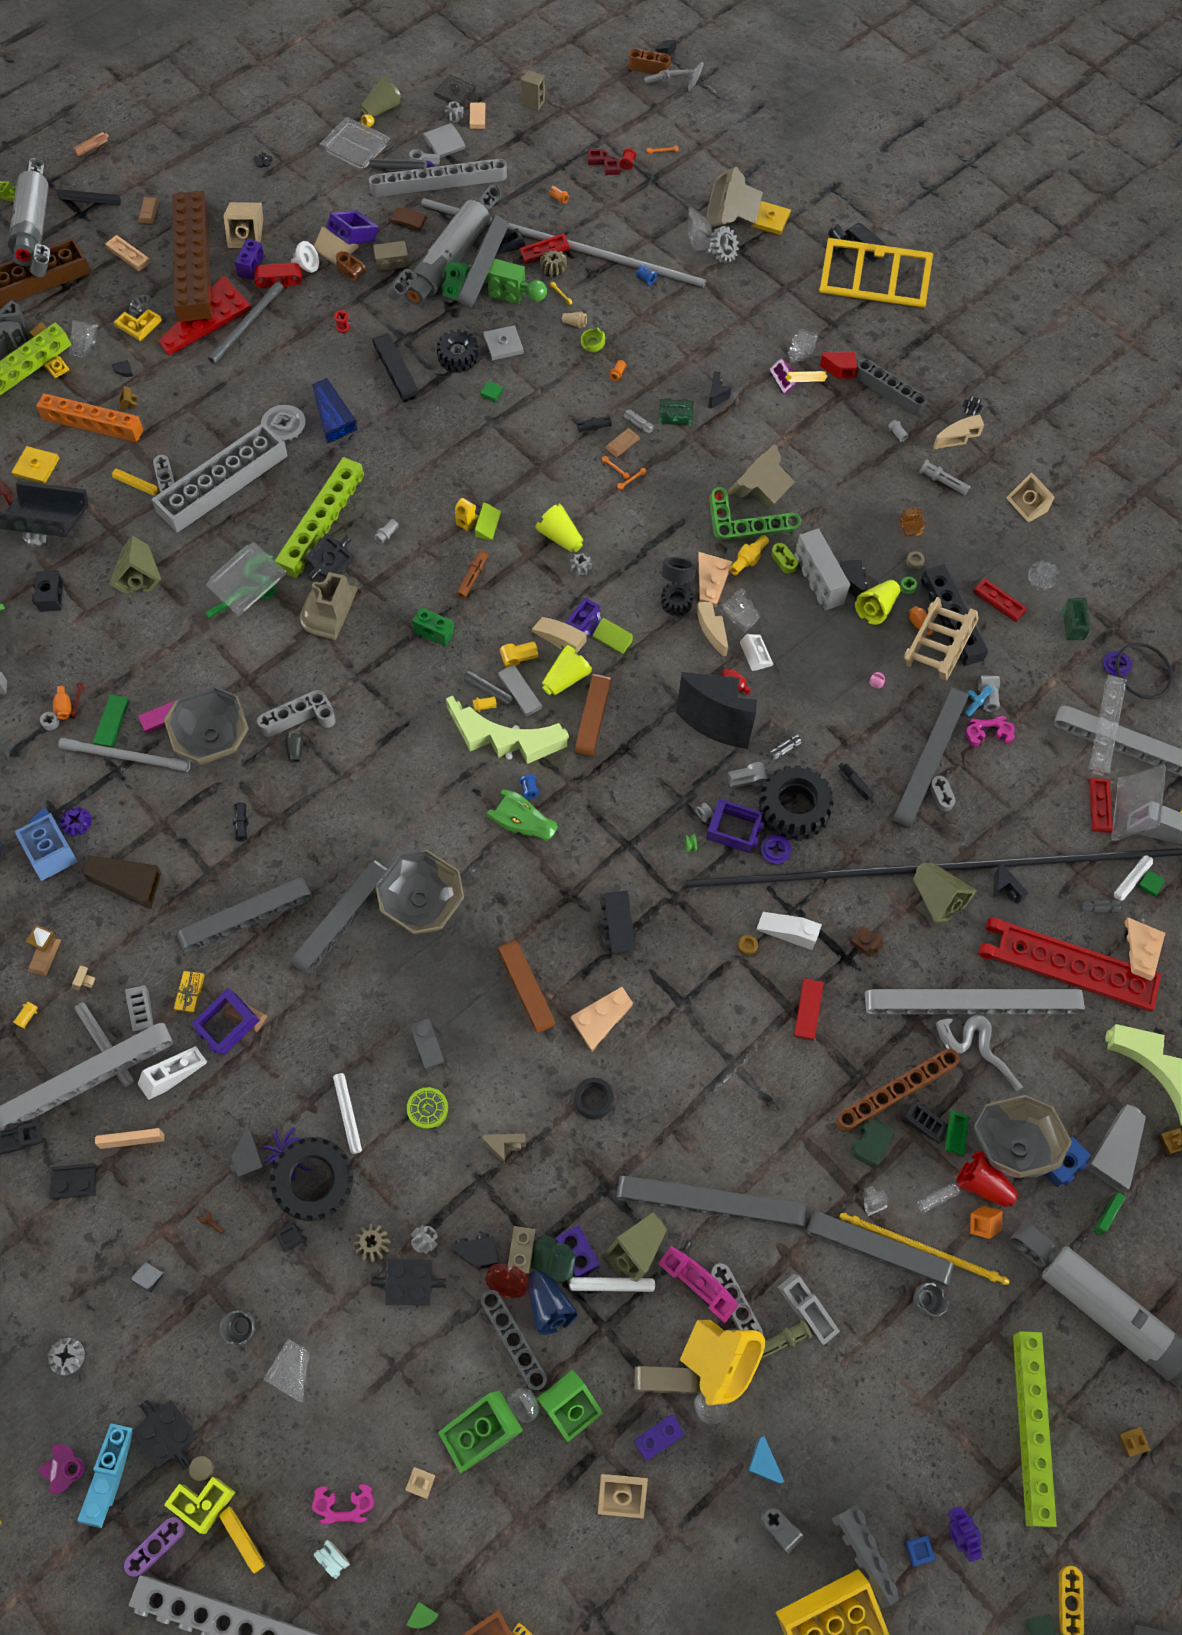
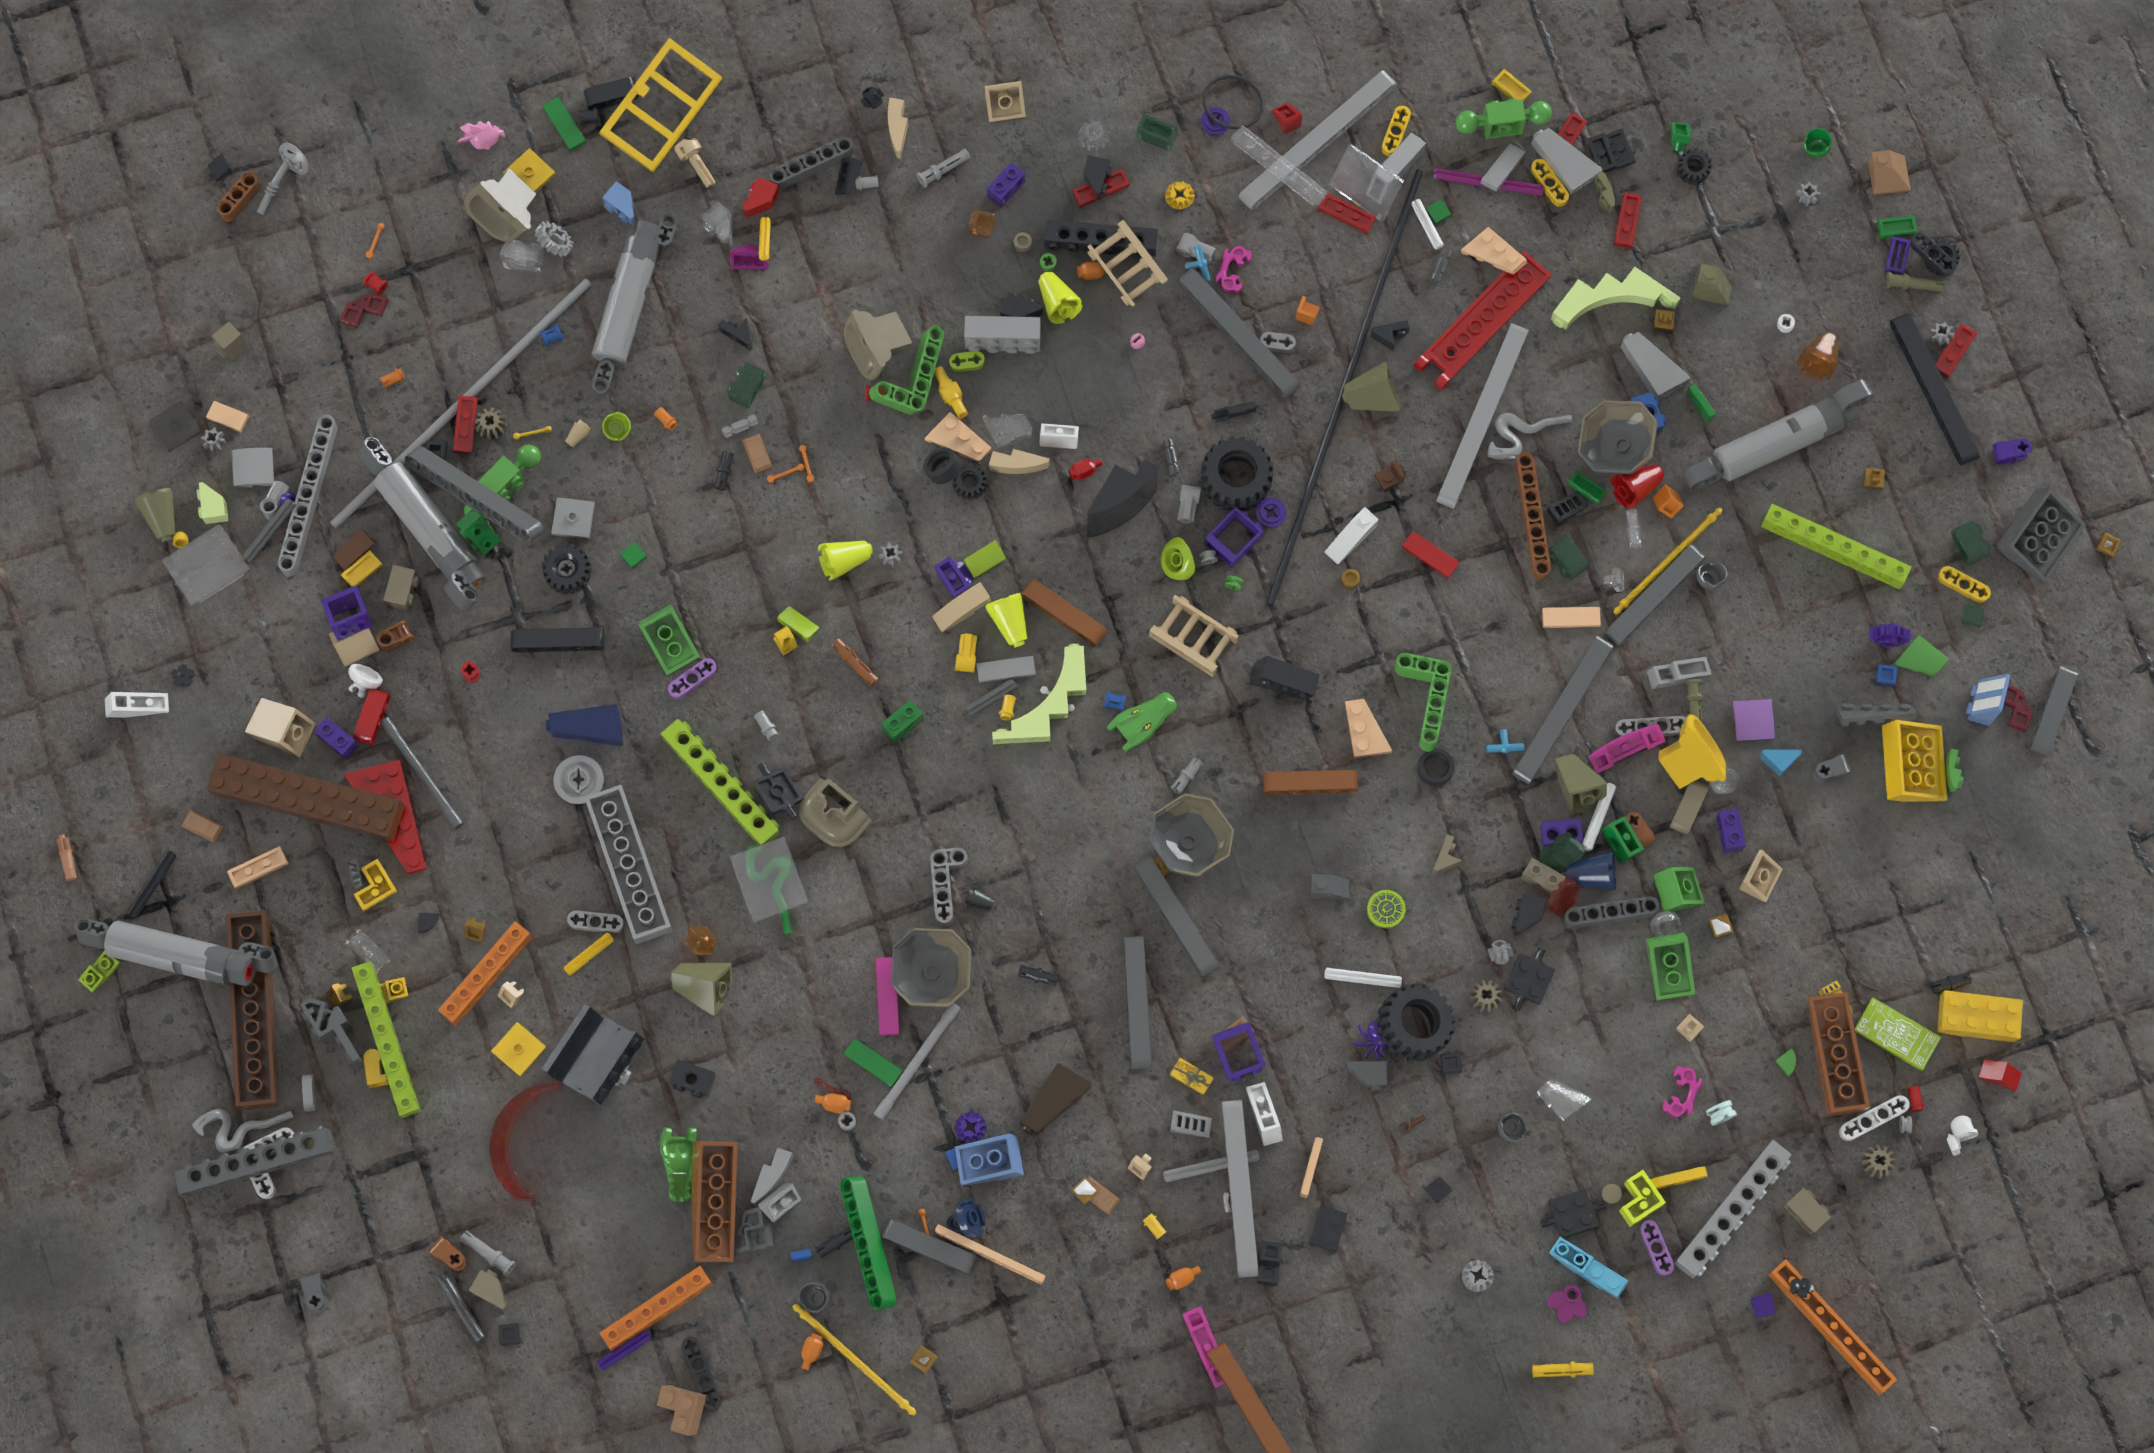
camera: 65 degrees left, 10 degrees up
none -> white slope [105,692,169,718]
none -> yellowish green slope [196,482,228,524]
none -> yellow tile [341,550,383,587]
none -> bright pink hair [458,121,505,150]
none -> tan tile [498,981,524,1009]
none -> green tile [542,97,586,152]
none -> light grey piece [591,213,677,399]
none -> medium blue slope [602,181,635,226]
none -> bright green slope [637,604,700,675]
none -> medium lavender beam [668,658,717,700]
none -> tan piece [675,138,715,188]
none -> clear orange panel [685,926,717,955]
none -> black slope [835,158,863,195]
none -> dark purple brick [987,163,1025,208]
none -> black slope [1083,155,1112,201]
none -> tan fence [1149,595,1238,677]
none -> lime hat [1161,537,1195,580]
none -> yellow gear [1165,181,1195,210]
none -> light grey pin [1171,757,1203,794]
none -> red slope [1272,103,1302,135]
none -> orange panel [1296,296,1320,326]
none -> bright green beam [1395,653,1451,752]
none -> dark azure piece [1486,729,1525,753]
none -> light nougat tile [1542,607,1601,628]
none -> green brick [1601,816,1644,864]
none -> dark orange piece [1626,812,1656,848]
none -> tile [1708,914,1734,939]
none -> medium lavender slope [1732,699,1775,741]
none -> bright green slope [1894,635,1949,677]
none -> clear green brick [1951,520,1991,566]

